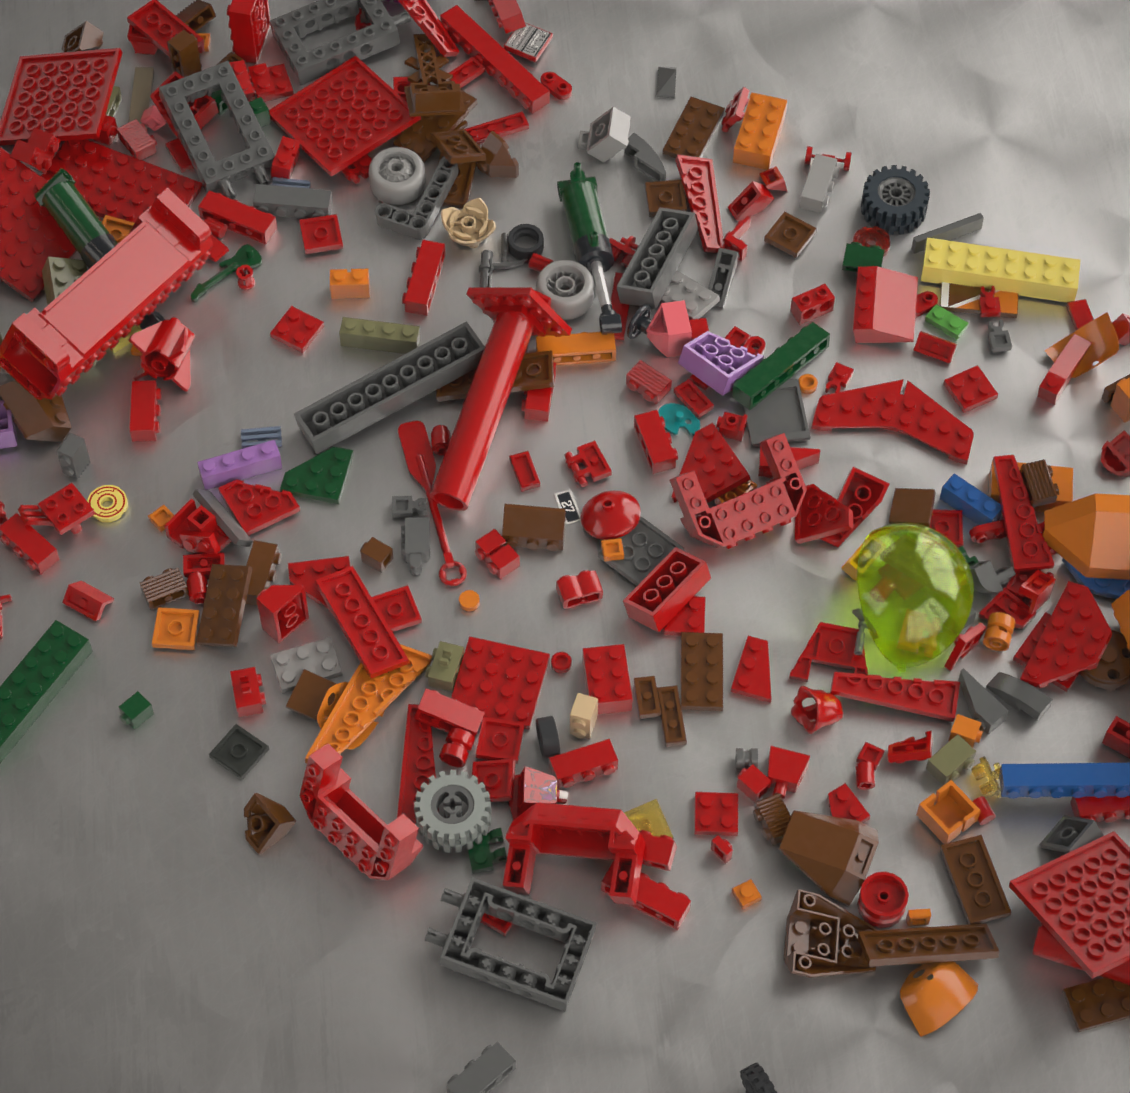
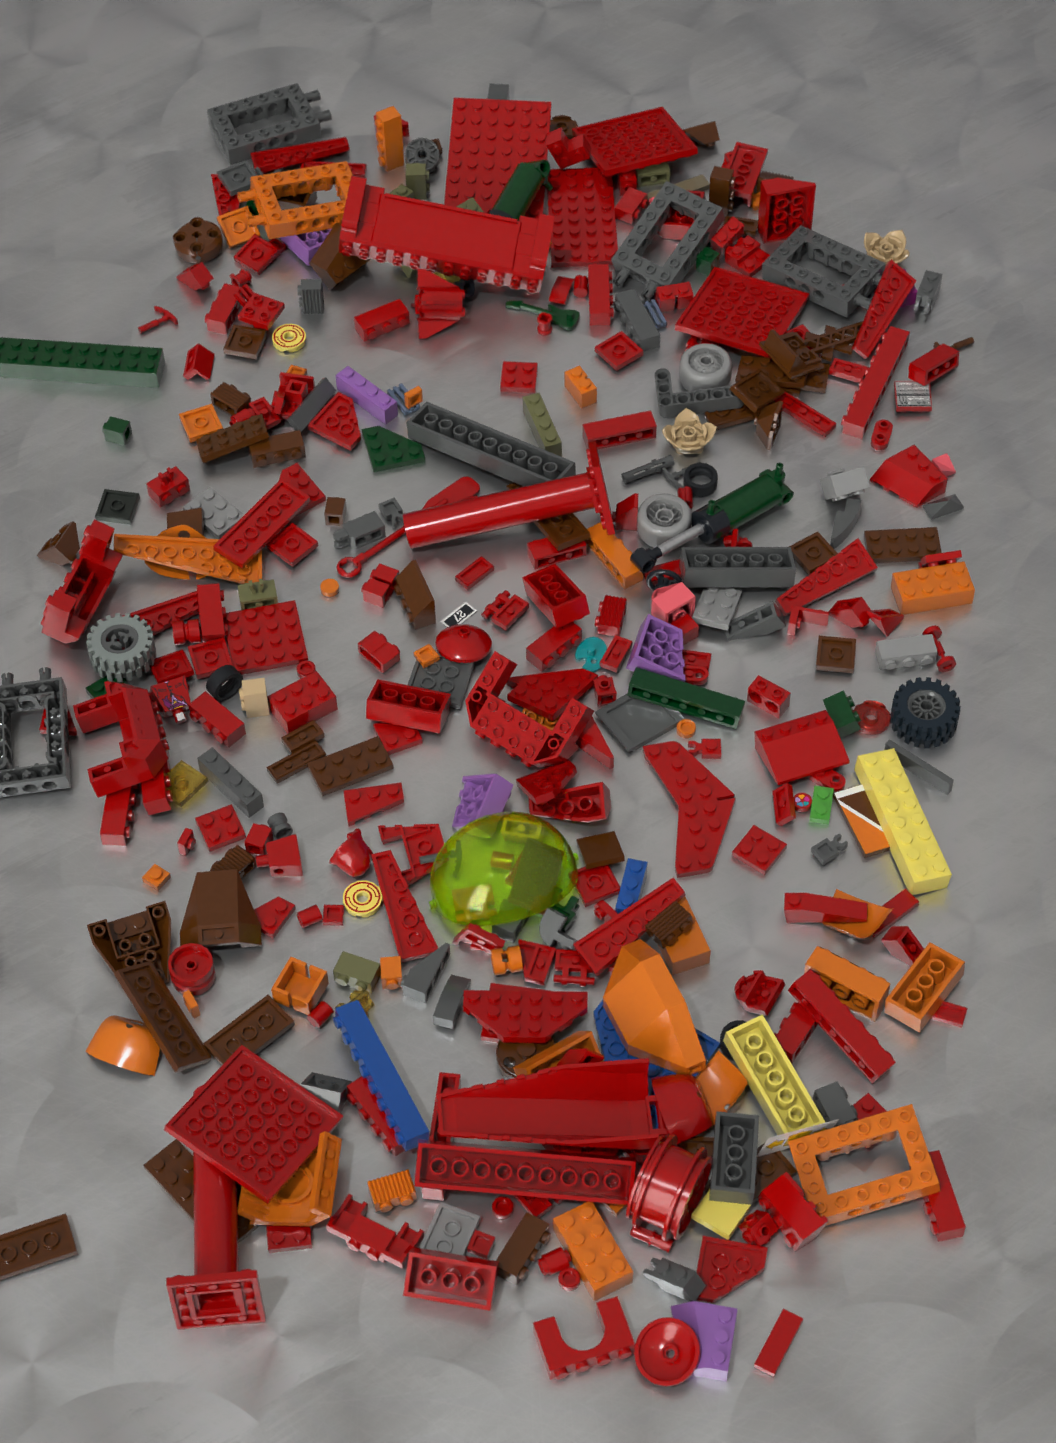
camera: 65 degrees right, 5 degrees down
red slope [256,585,309,644] -> none
red wing [888,730,933,763] -> none
red plate [979,286,1001,317] -> none
red panel [1018,570,1056,614] -> none
none -> dark grey brick [197,747,264,818]
none -> reddish brown plate [223,325,267,359]
none -> light yellow tile [343,880,382,918]
none -> orange tile [404,386,423,409]
none -> medium lavender wedge [452,774,513,837]
none -> red brick [522,563,590,628]
none -> red tile [794,793,812,813]
none -> red wedge [869,445,948,508]
none -> coral slope [932,453,956,477]

